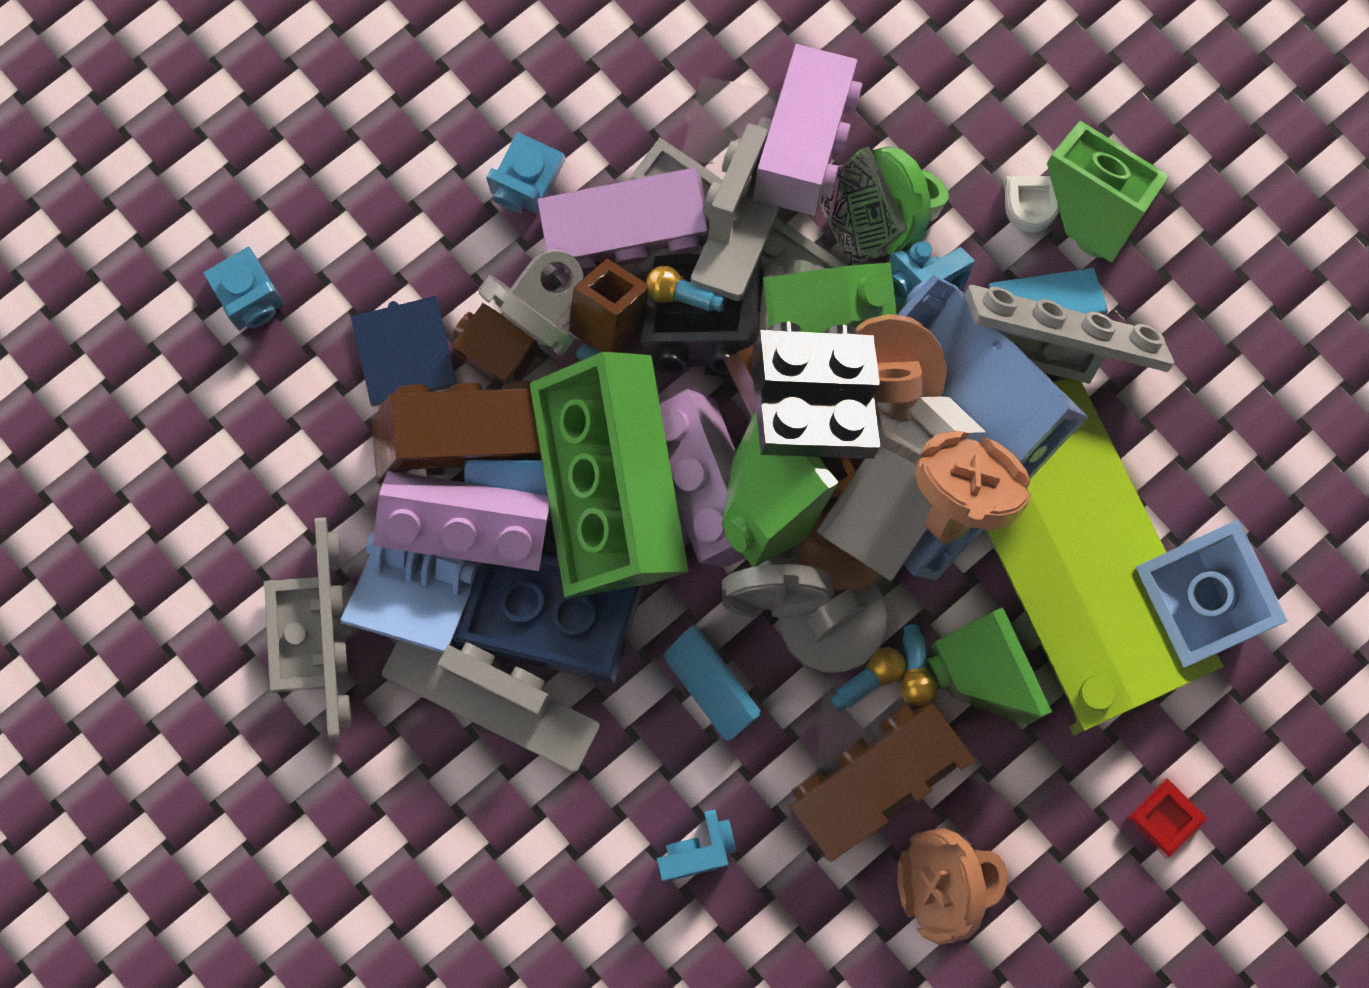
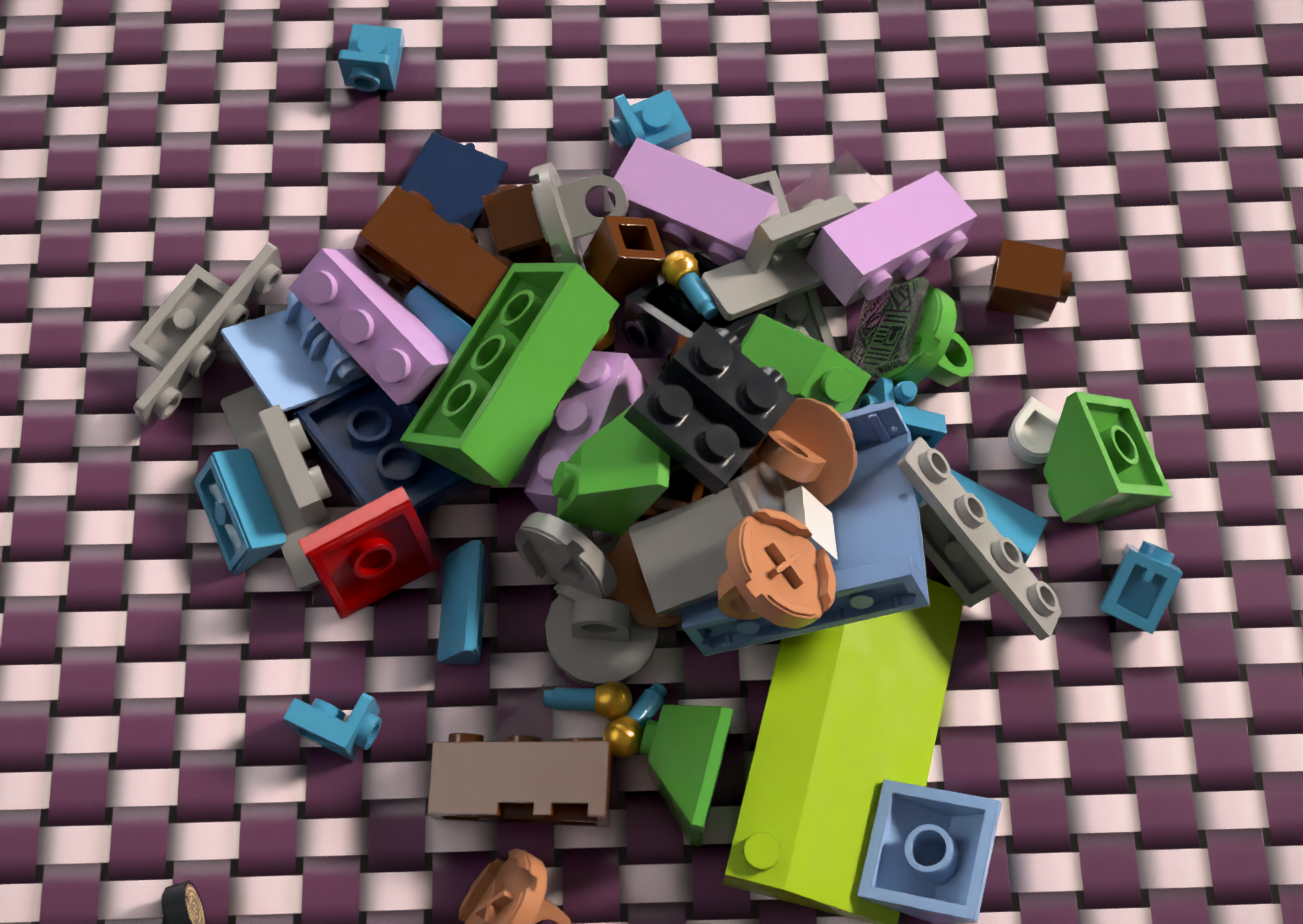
camera: 35 degrees right, 10 degrees down
none -> dark azure slope [194,448,287,575]
none -> red tile [298,486,440,619]
none -> reddish brown brick [986,239,1072,321]
none -> dark azure bracket [1099,540,1183,634]

